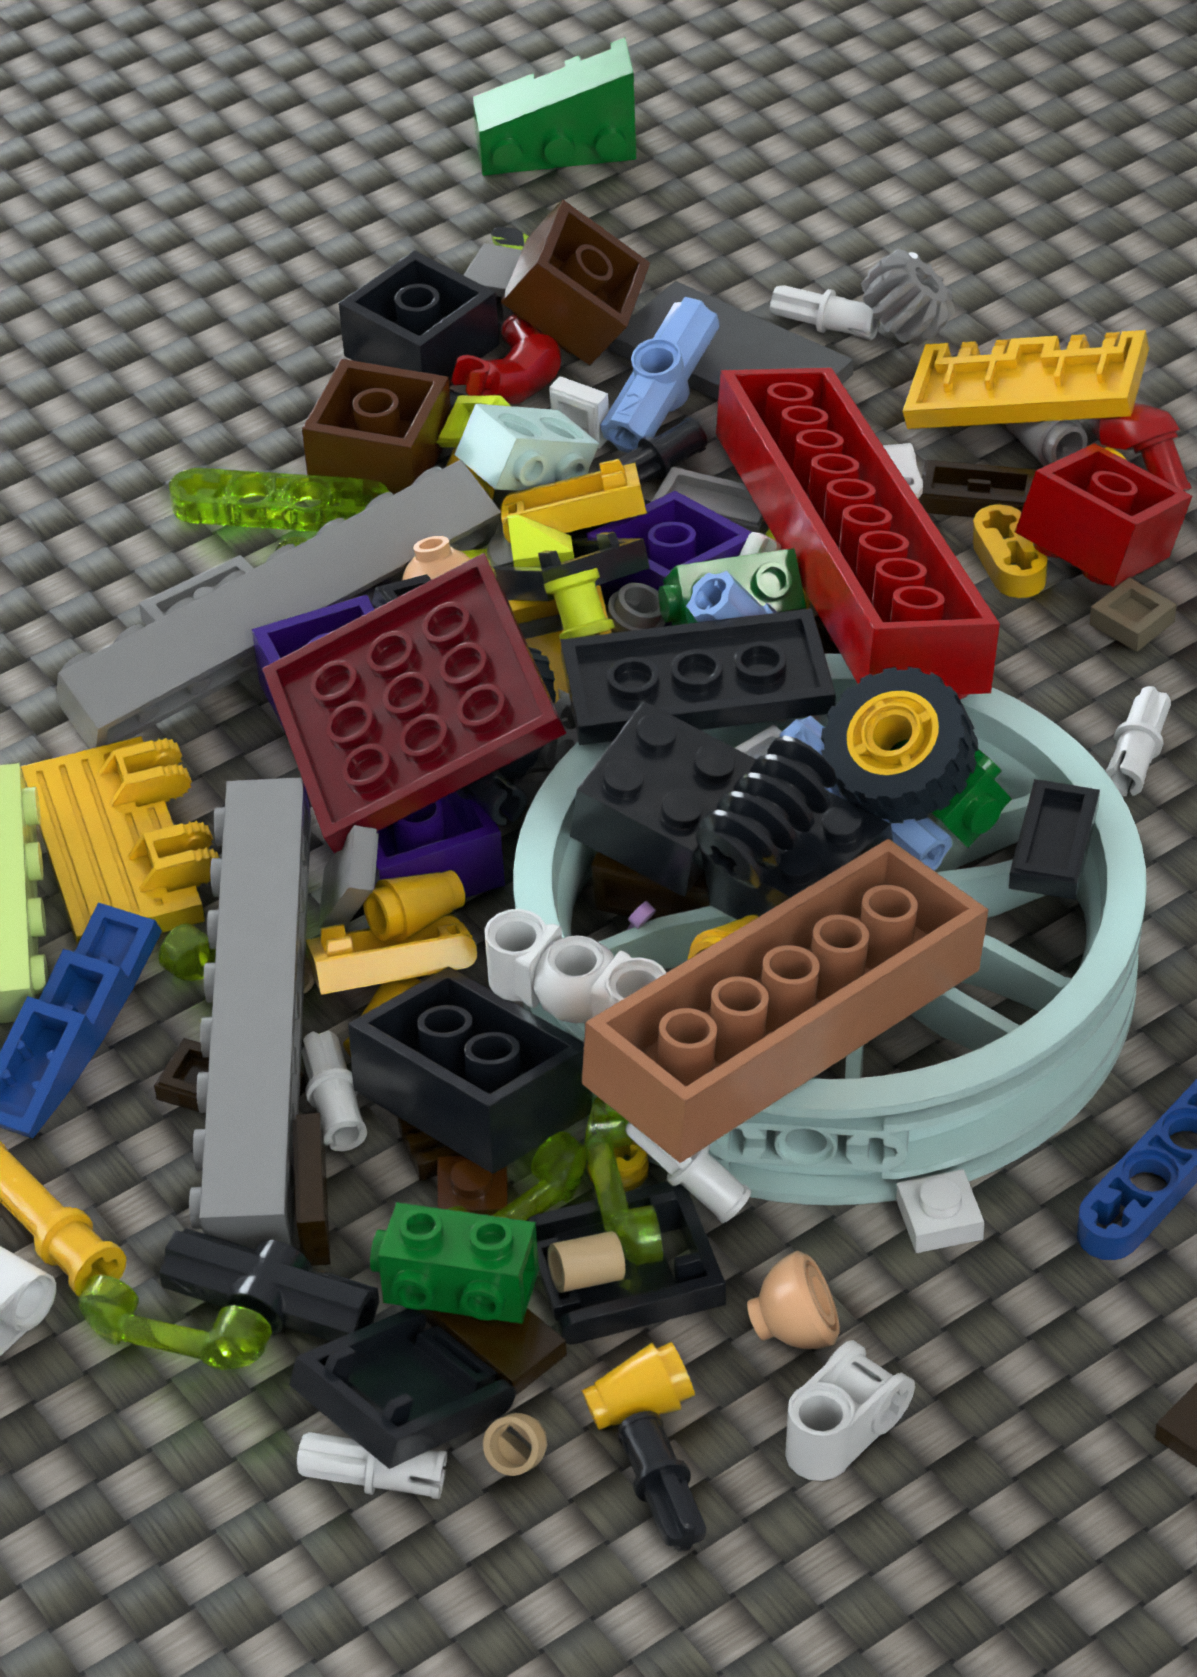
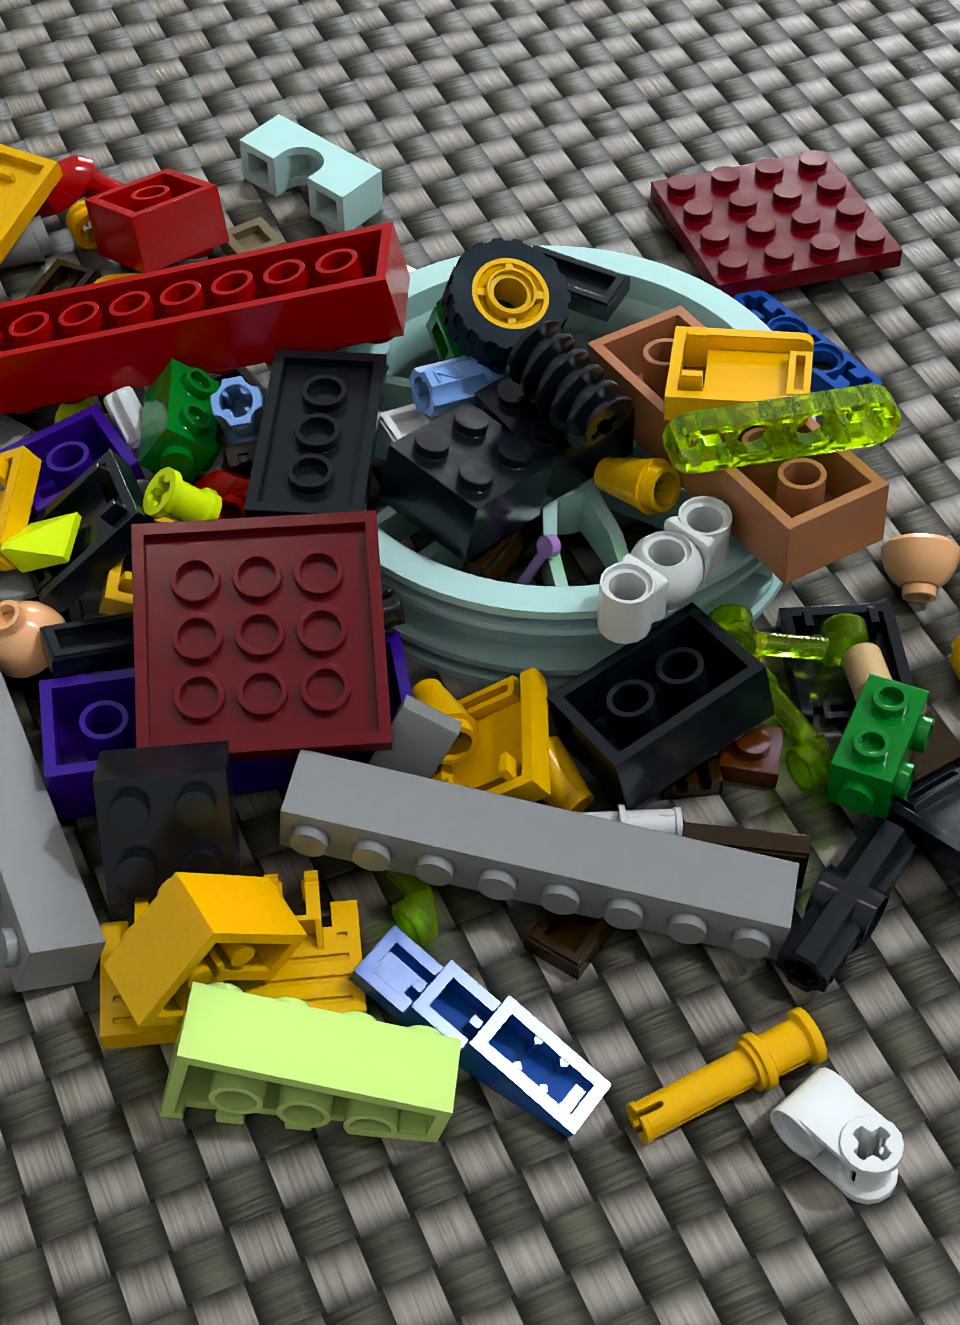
camera: 80 degrees left, 5 degrees up
clear neon green bar [78,1275,272,1370] -> none
white axle [625,1122,751,1223] -> none
none -> black brick [92,740,241,901]
none -> yellow brick [103,872,308,1026]
none -> clear neon green beam [662,384,901,474]
none -> yellow container [664,326,814,428]

